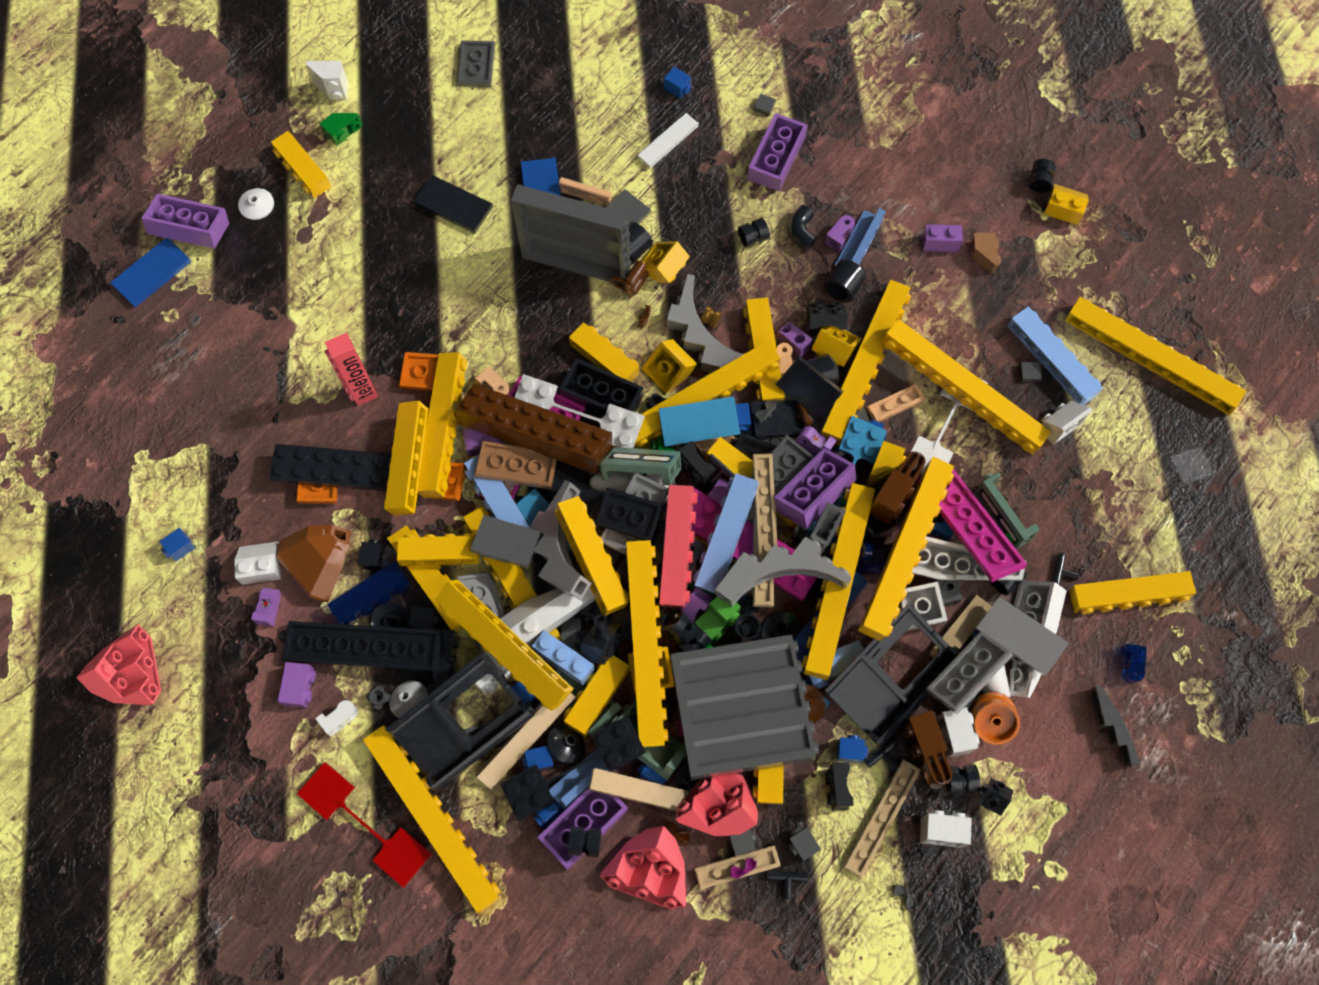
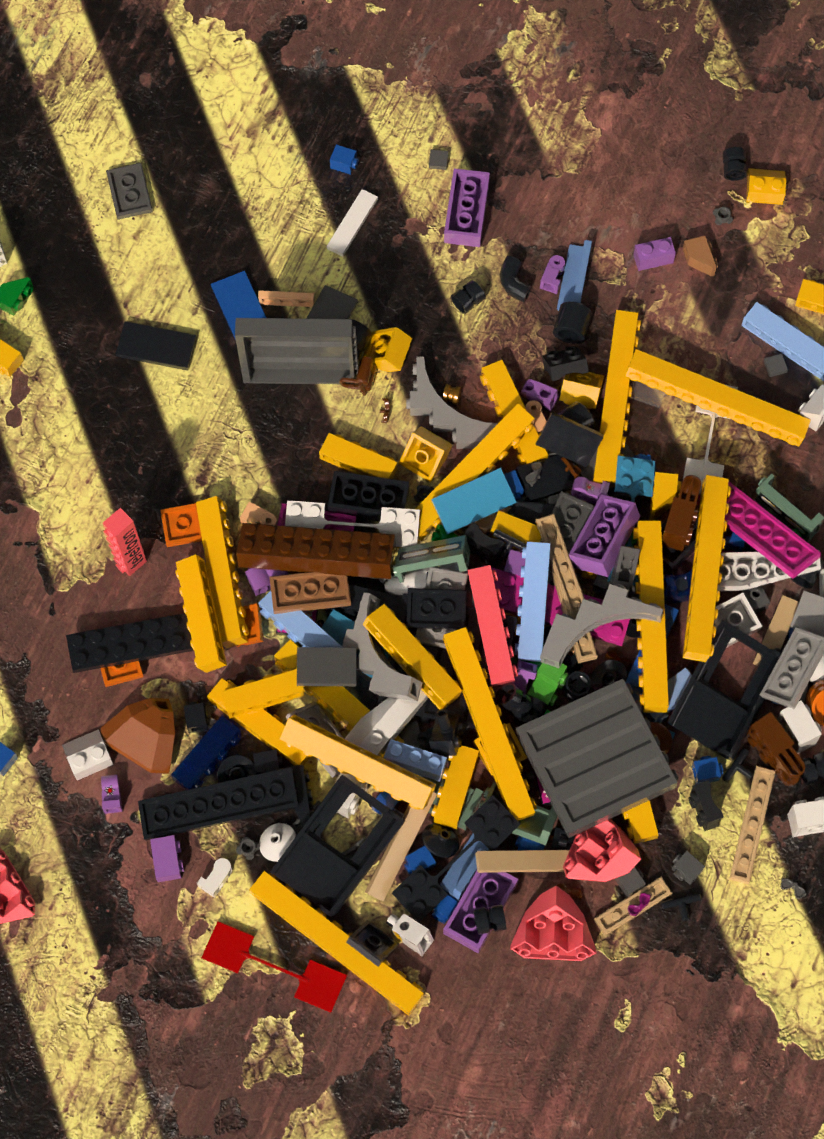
camera: 15 degrees left, 0 degrees up
light nougat tile [866,384,925,422] -> none
none -> black tile [346,920,399,967]
none -> white torso [386,914,434,956]
none -> dark grey plate [713,207,733,225]

